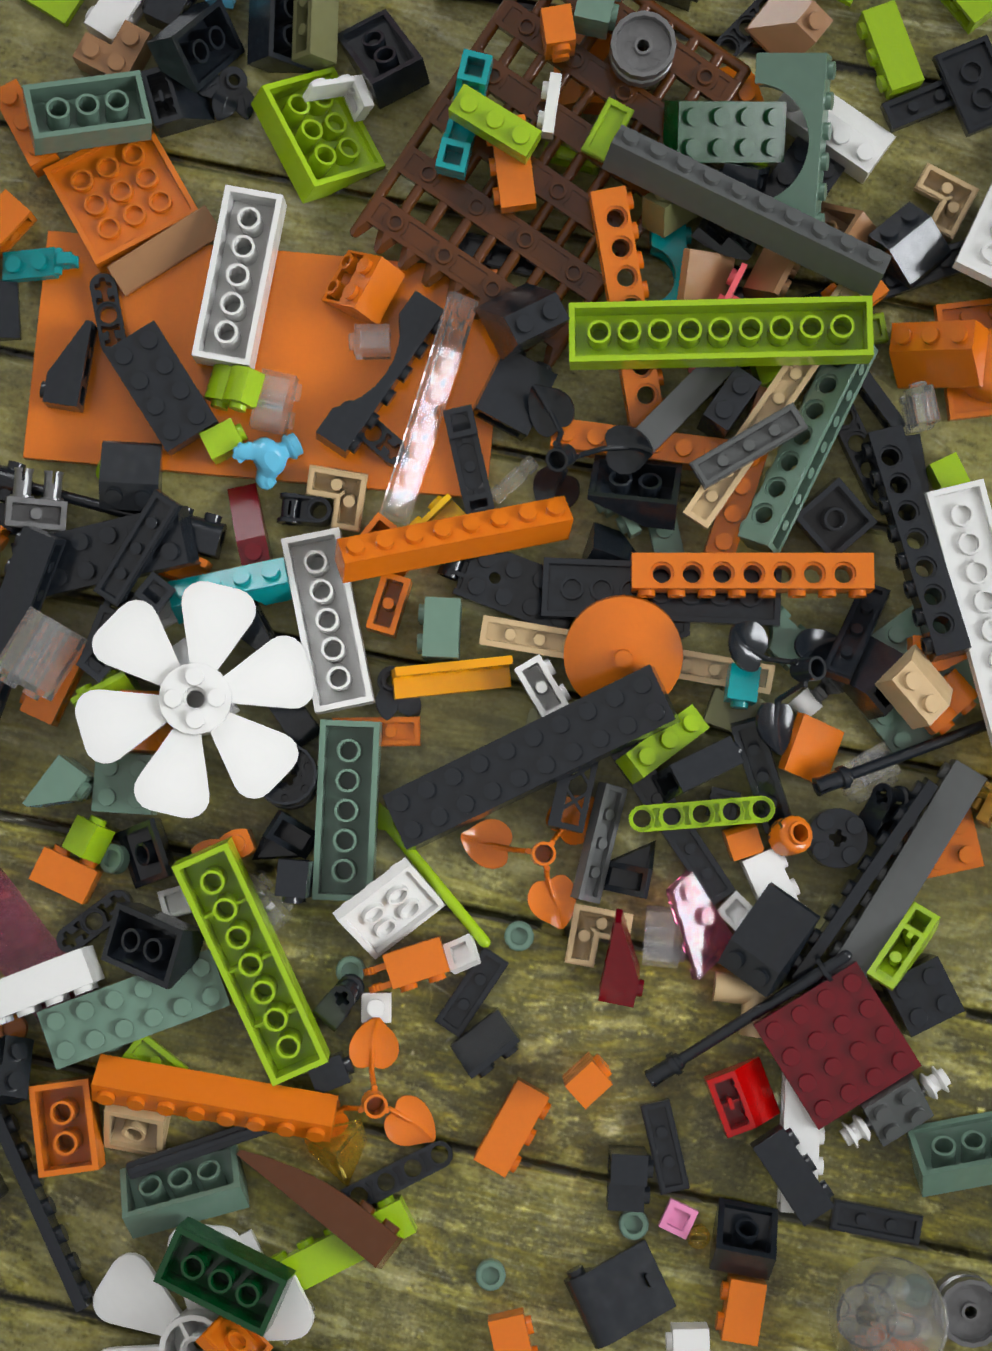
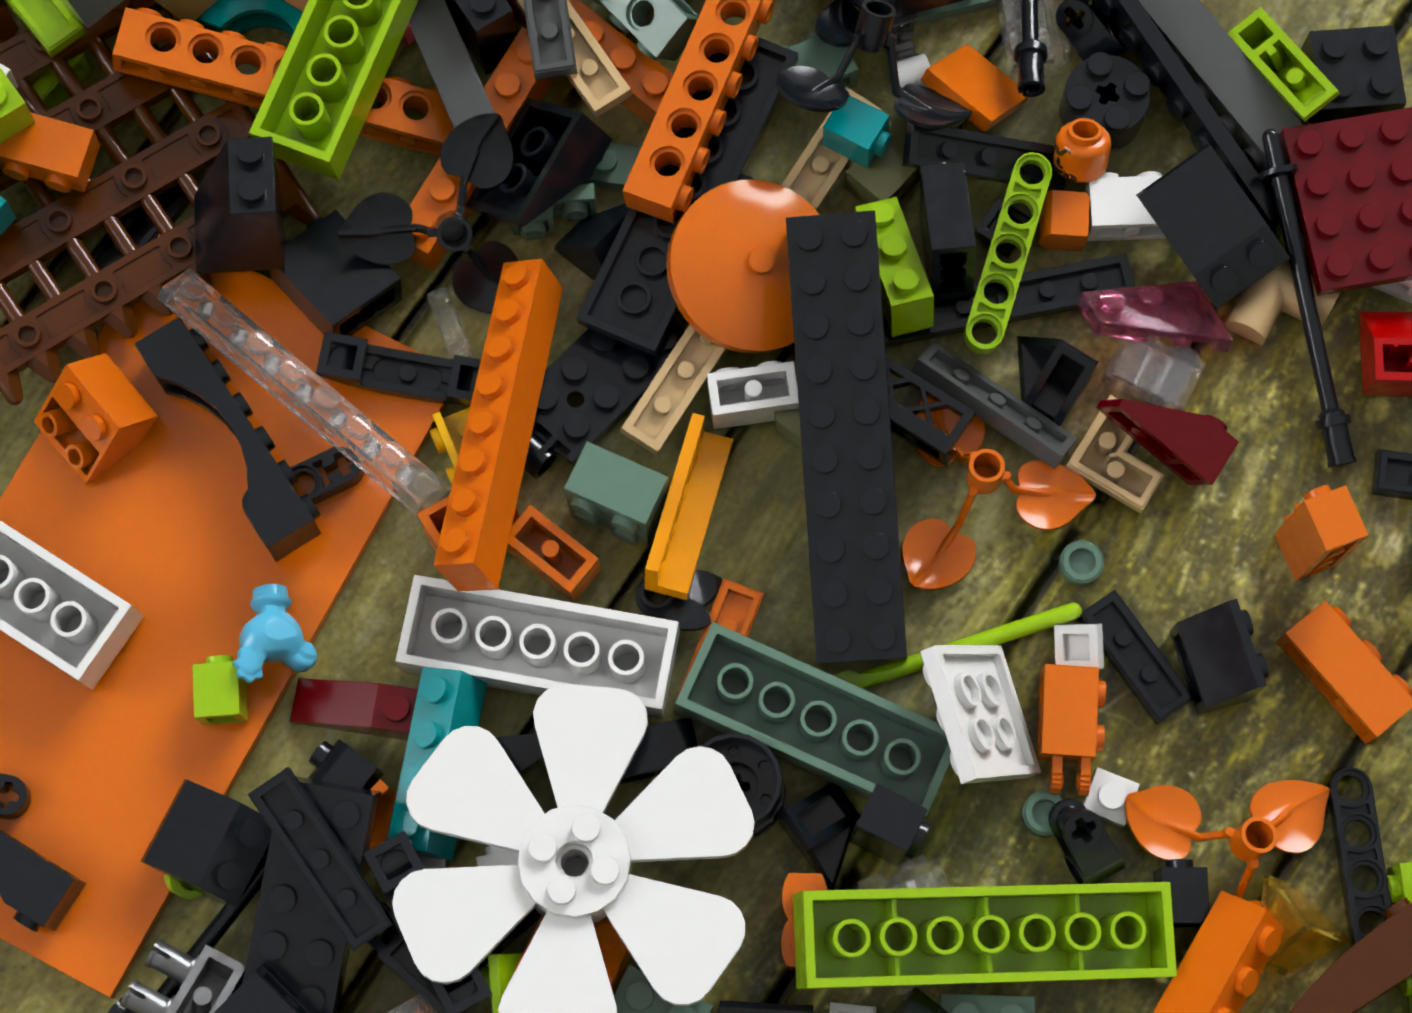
camera: 70 degrees left, 10 degrees down
black brick [103,320,219,456] -> none
lime brick [204,364,265,413] -> none
clear brick [249,368,302,435] -> none
black piece [277,492,333,527] -> none
tan brick [306,464,369,532] -> none
clear brick [349,324,391,360] -> none
white plate [715,891,753,931] -> none

